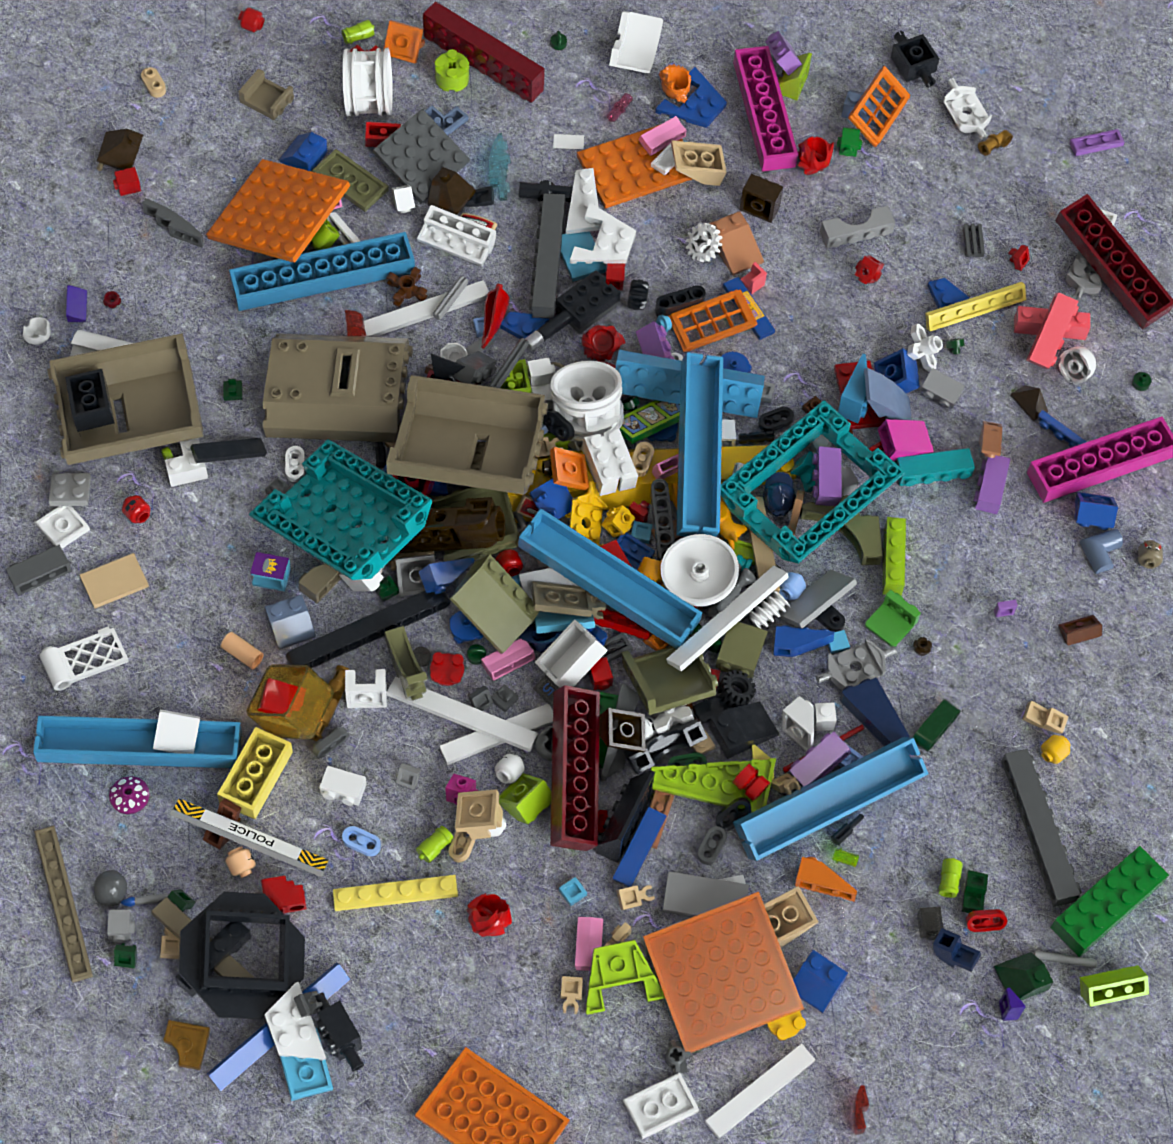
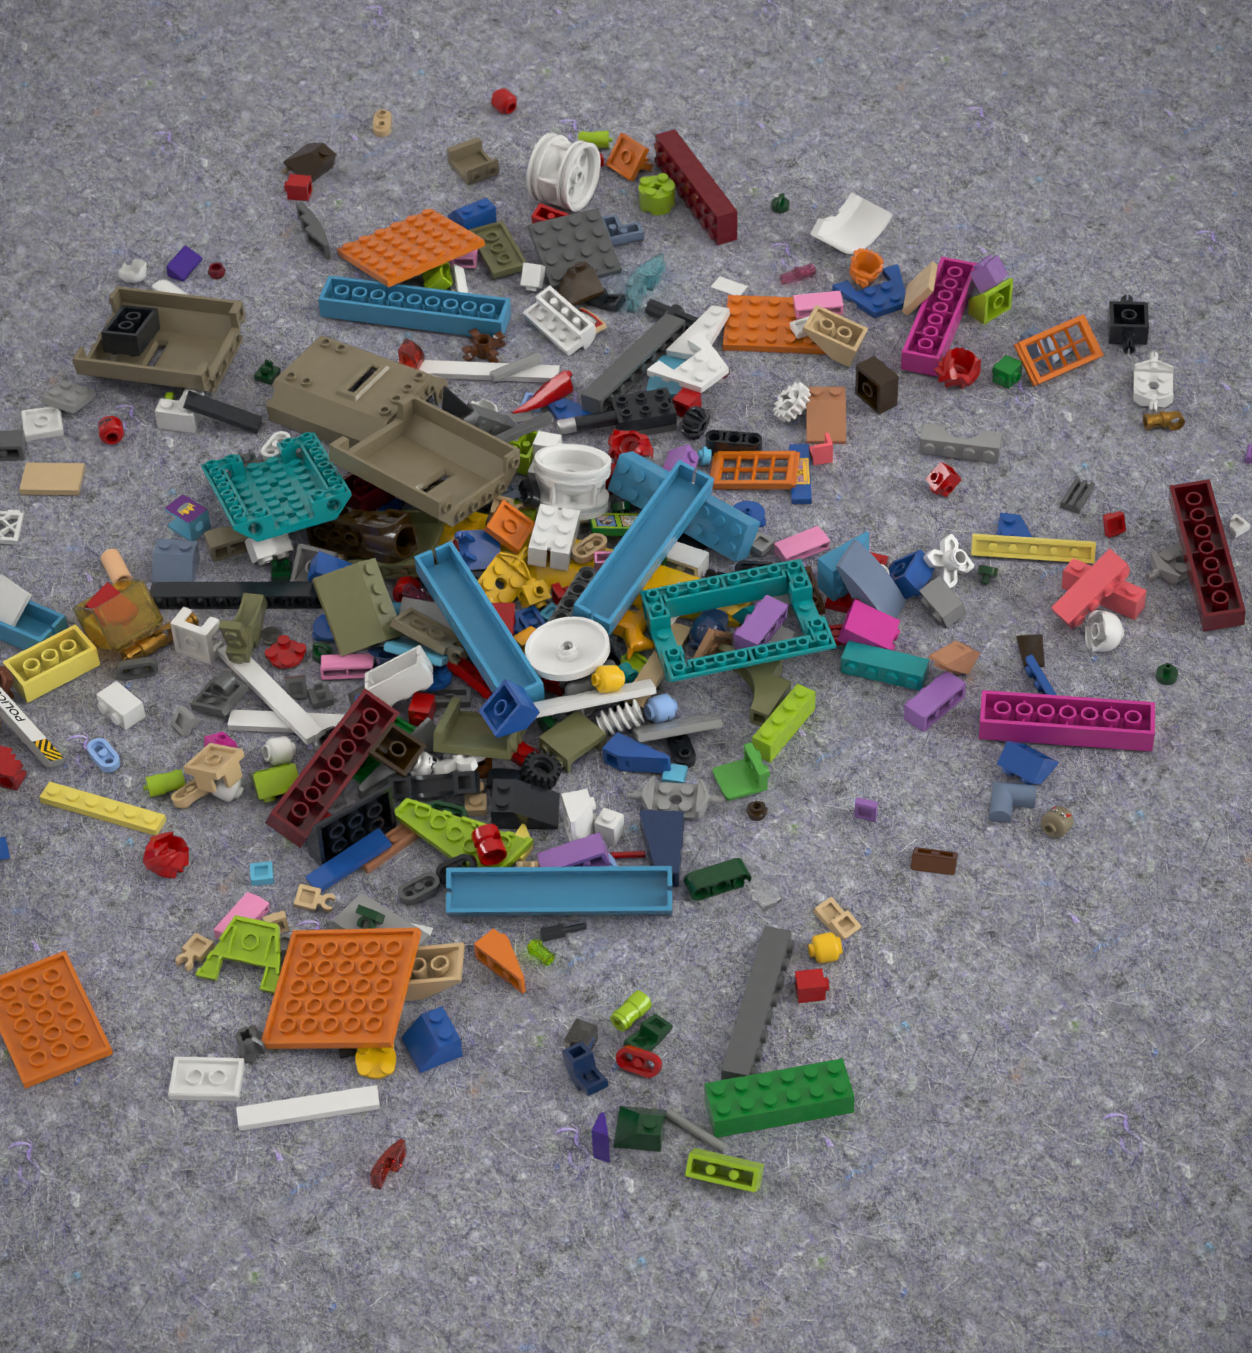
camera: 35 degrees right, 15 degrees down
none -> dark grey plate [190,671,249,717]
none -> dark green tile [355,905,386,929]
none -> clear pink axle [402,583,434,602]
none -> blue slope [479,679,540,738]
none -> yellow head [591,665,625,693]
none -> bright pink piece [774,526,830,562]
none -> red brick [795,968,830,1003]
none -> tan tile [902,261,938,315]

